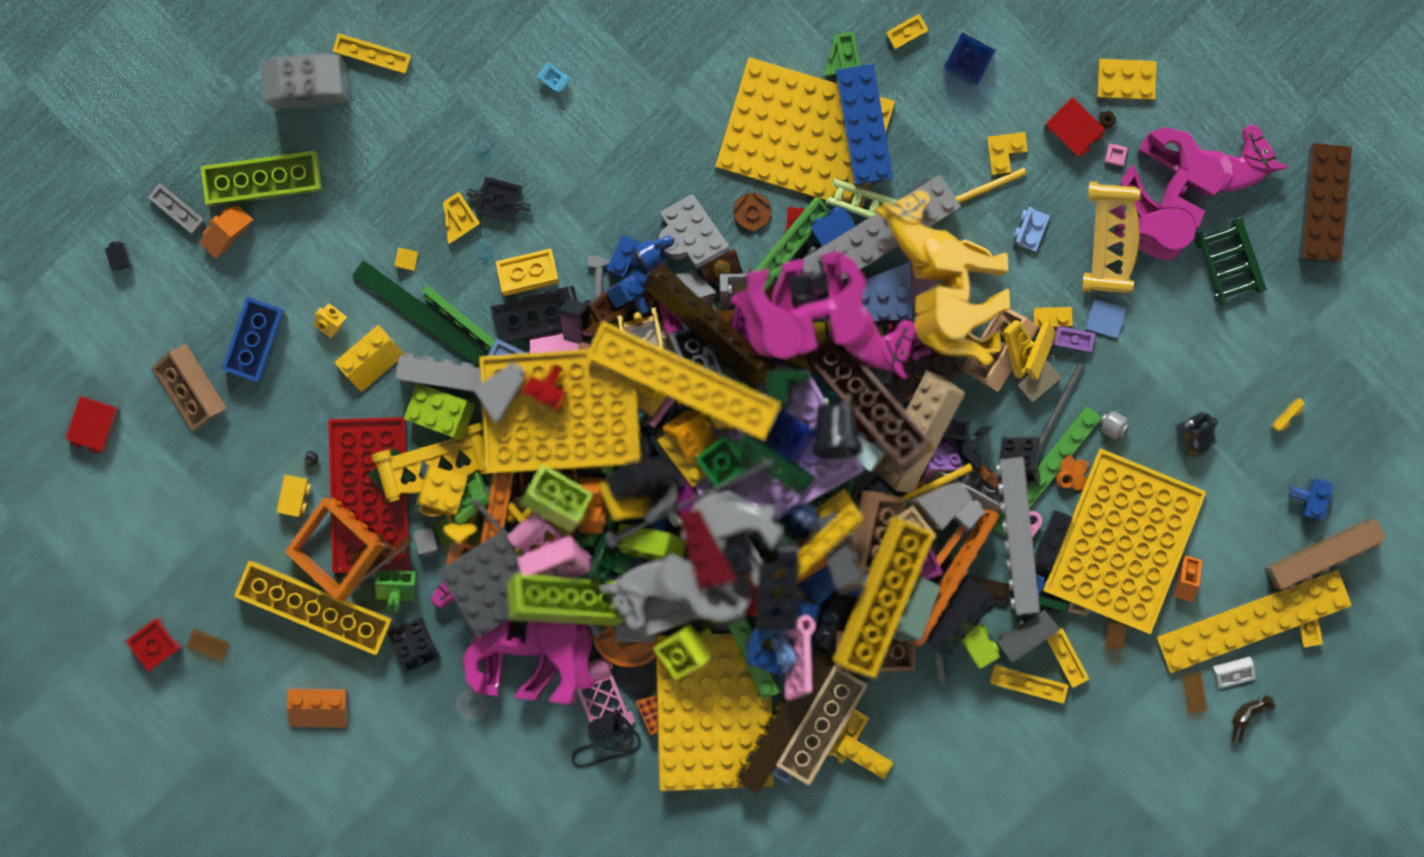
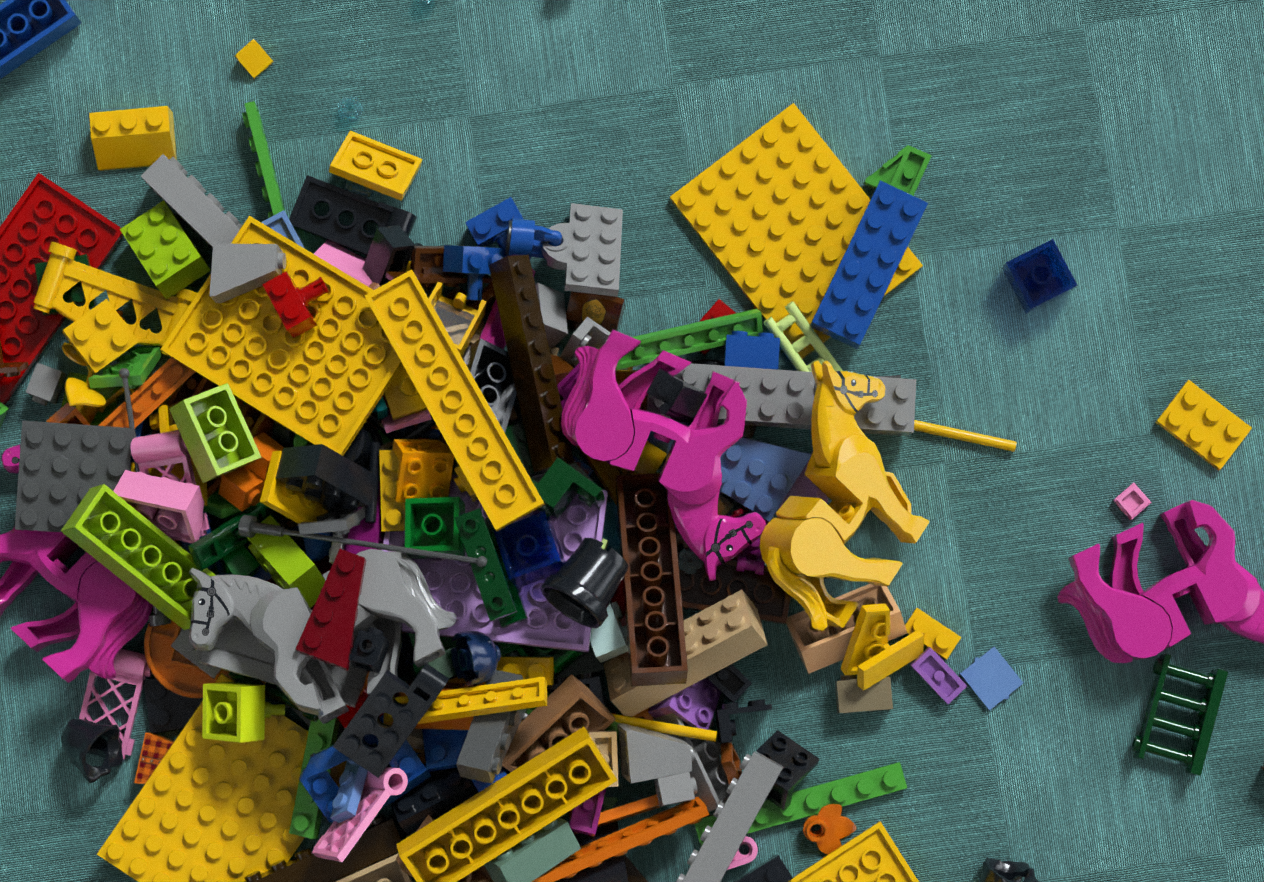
camera: 35 degrees right, 5 degrees down
yellow brick [313,303,347,338] -> none
dark green tile [352,260,488,365] -> none
yellow wing [443,192,480,244] -> none
black plate [467,176,532,224] -> none
black piece [571,730,641,768] -> none
light grey piece [588,256,610,299] -> none
dark orange tile [734,193,771,231] -> none
yellow plate [886,14,929,50] -> none
yellow plate [987,132,1028,175] -> none
light blue bracket [1013,207,1050,252] -> none
flat silver bar [1038,363,1085,455] -> none
red panel [1044,97,1105,158] -> none
yellow piece [1083,181,1141,293] -> none
dark brown plate [1098,110,1117,129] -> none
light grey head [1100,411,1130,439] -> none

